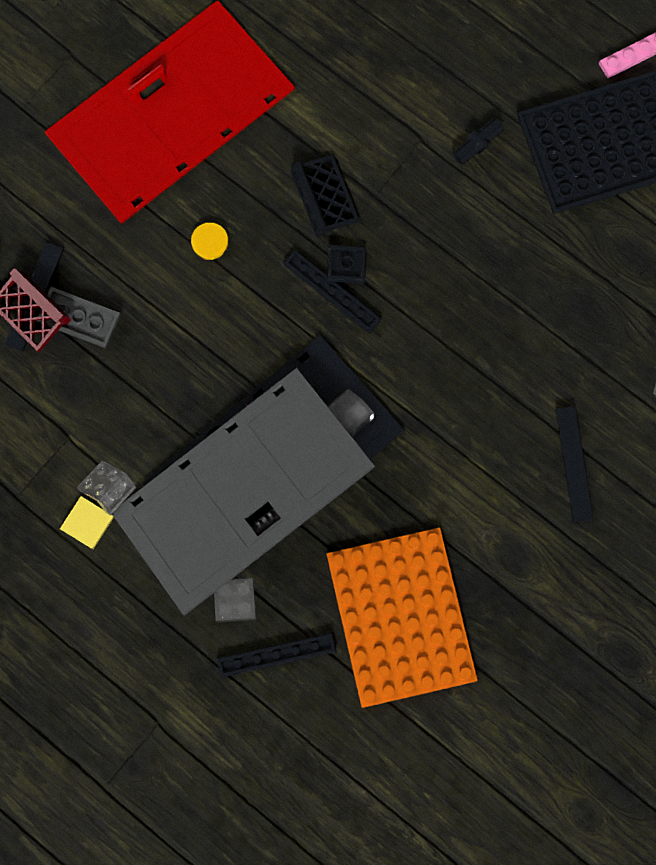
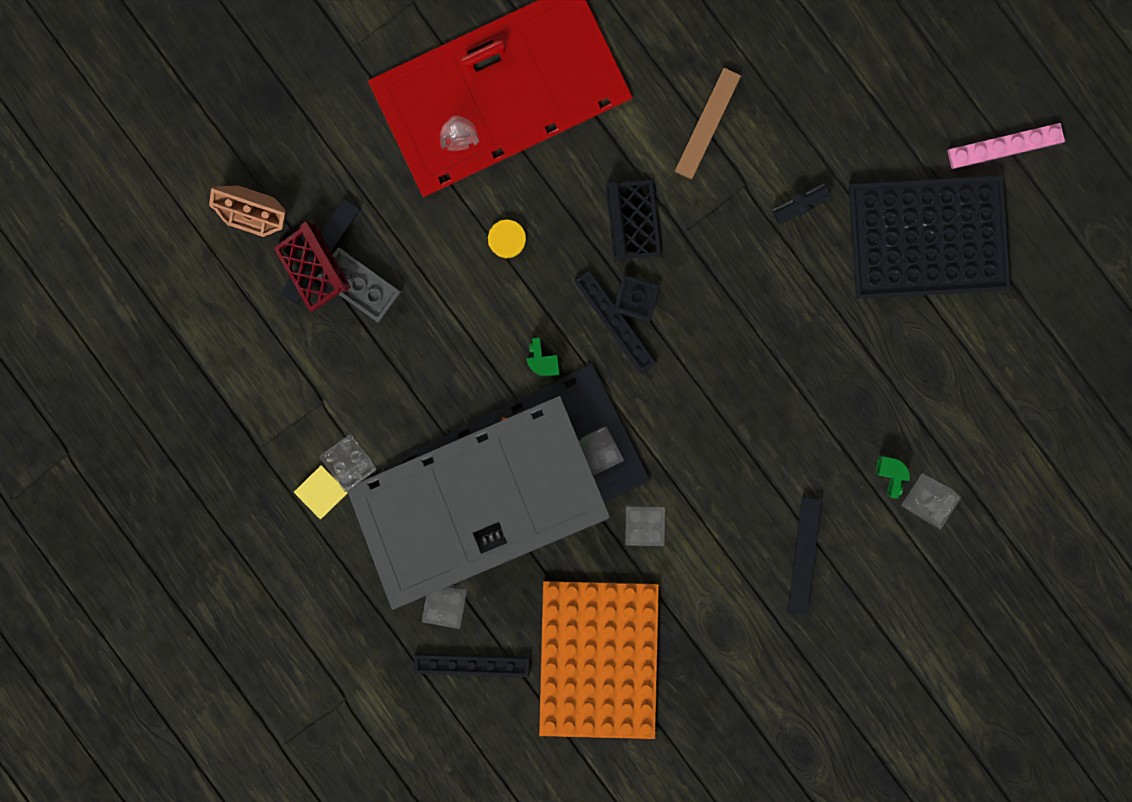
camera: 15 degrees right, 10 degrees up
none -> clear cylinder [440,116,479,151]
none -> green brick [526,338,559,376]
none -> clear brick [625,506,665,546]
none -> medium nougat tile [675,68,741,180]
none -> green brick [875,456,910,499]

